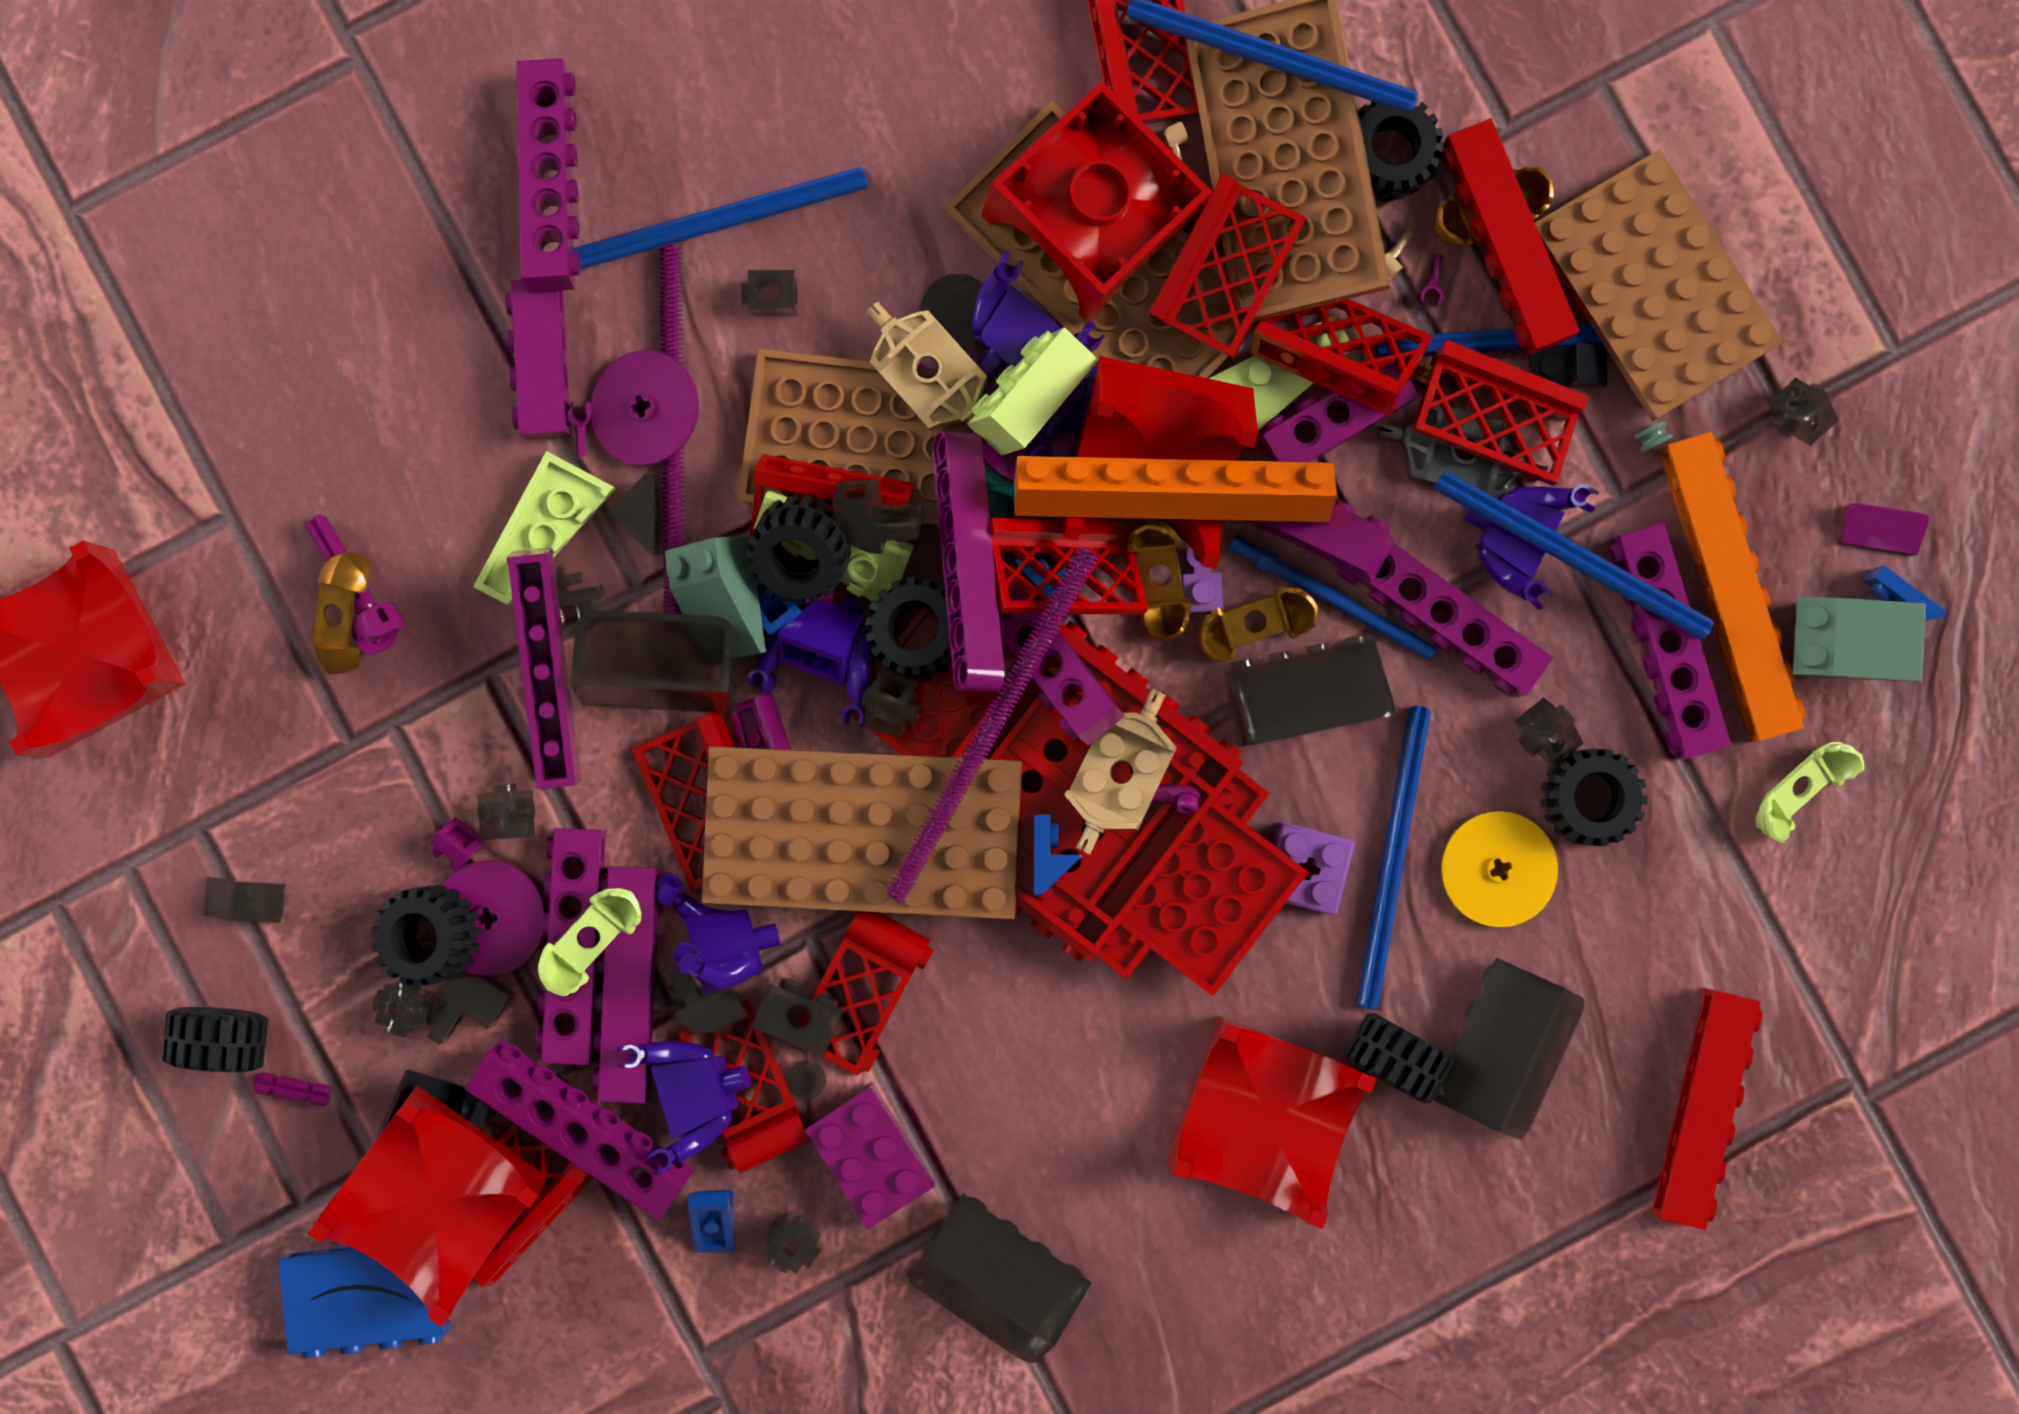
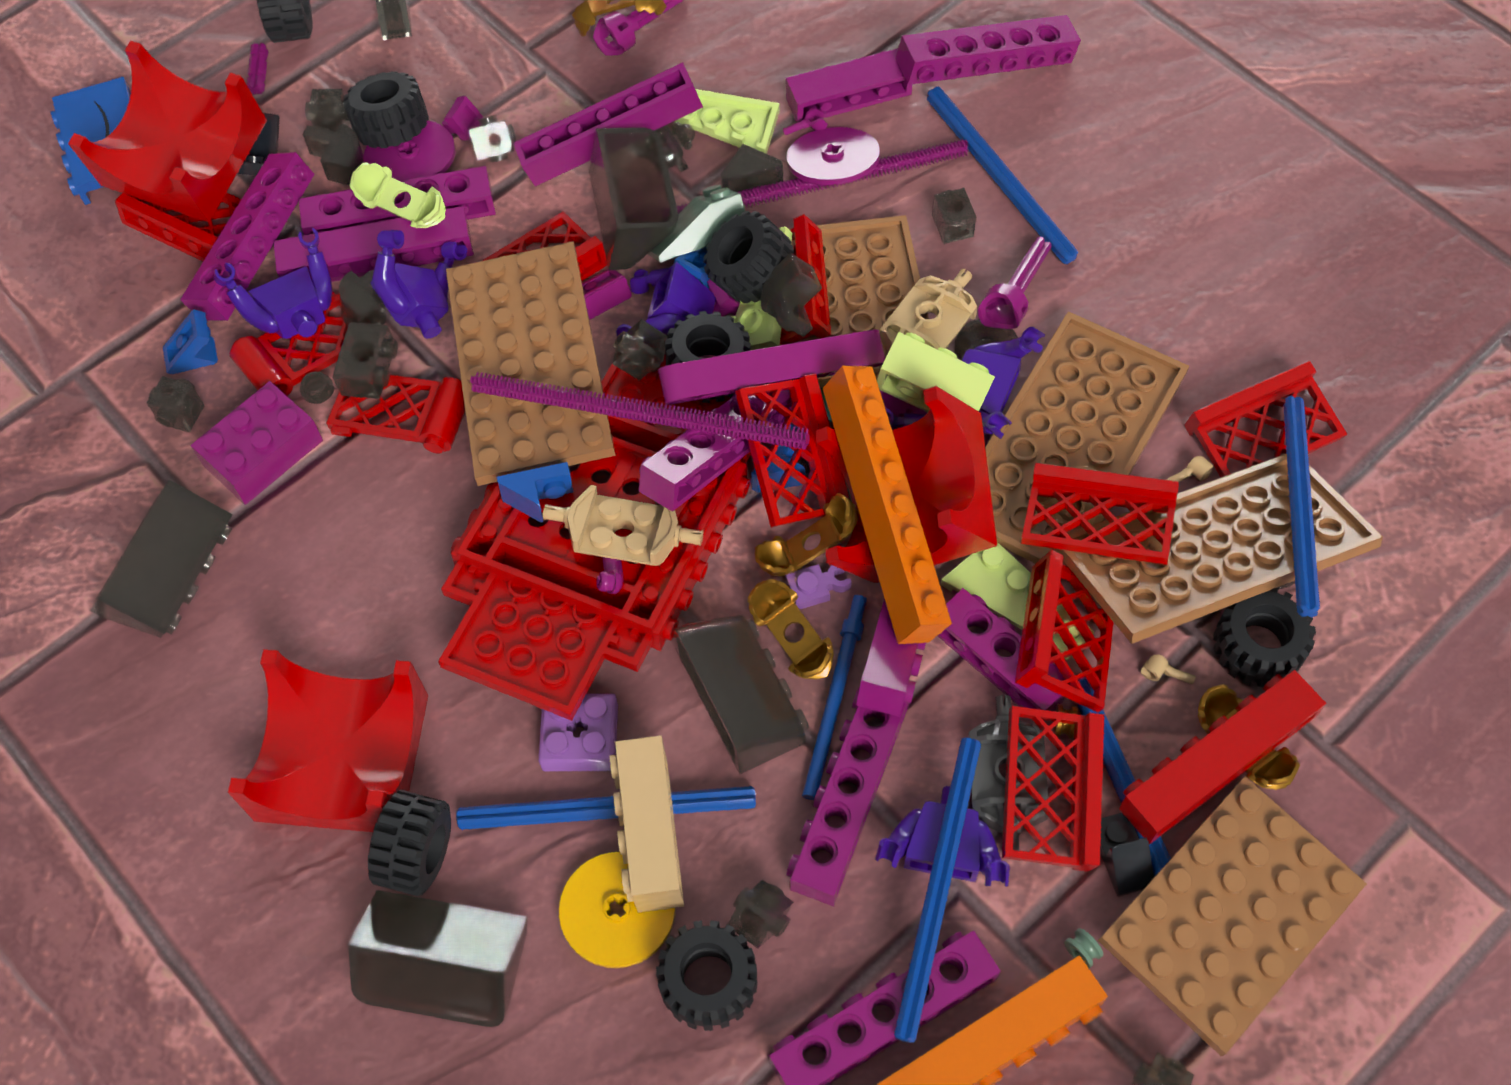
camera: 80 degrees right, 25 degrees down
red piece [981,81,1213,322] -> none
magenta hand [1418,254,1443,307] -> none
none -> tan brick [610,735,684,913]
none -> magenta piece [978,237,1051,329]

